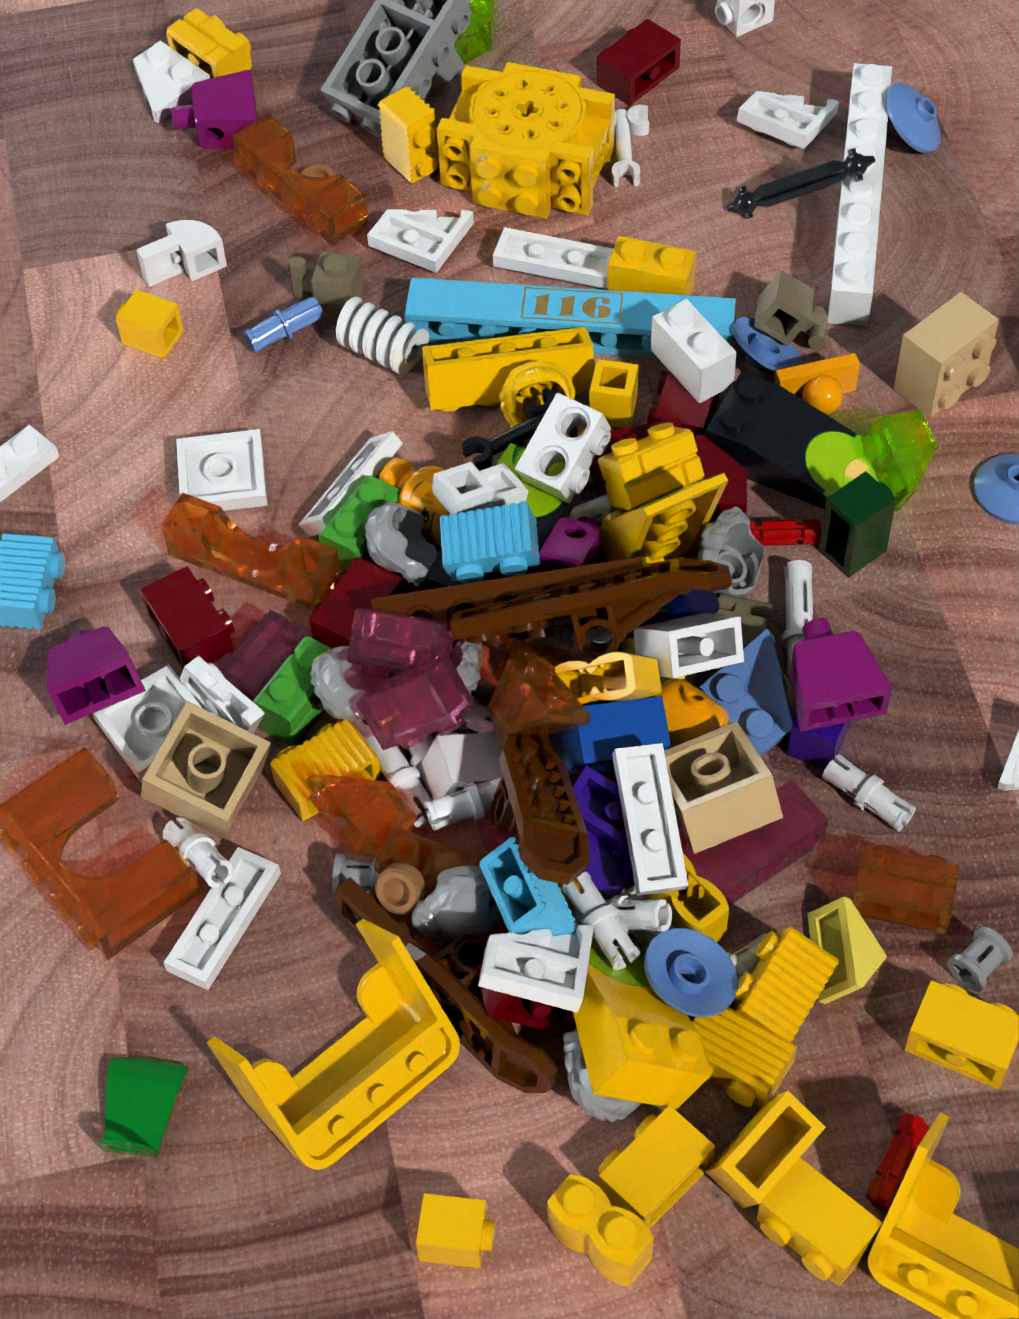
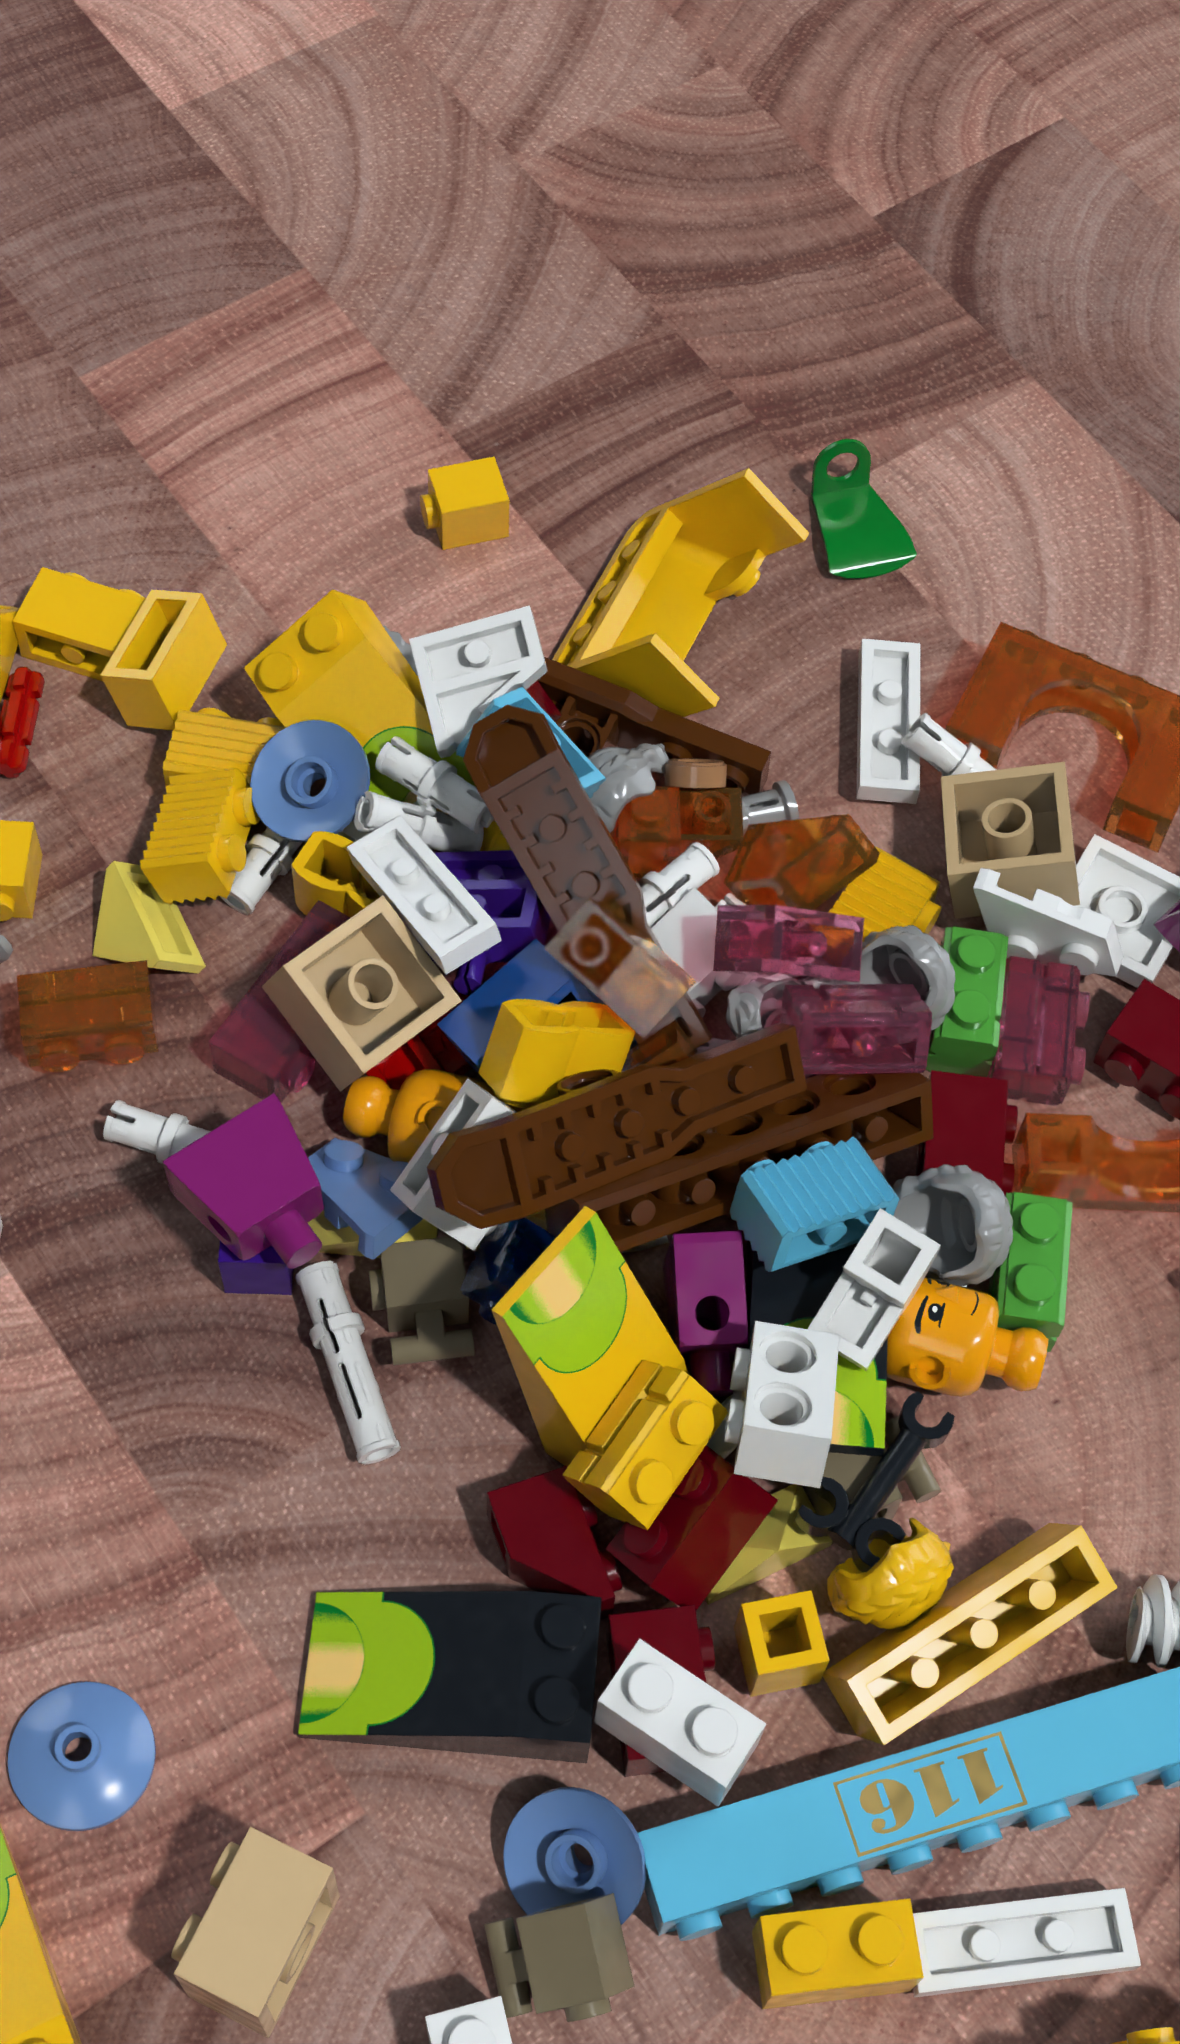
camera: 150 degrees right, 5 degrees up
white plate [298,431,403,537] -> none
yellow brick [547,1174,654,1287] -> none
yellow brick [598,1105,716,1229] -> none
light grey hair [697,507,765,597] -> none
red axle [750,519,822,546] -> none
light orange tile [774,353,860,415] -> none
dark green brick [819,471,897,578] -> none
clear neon green slope [861,409,937,512] -> none

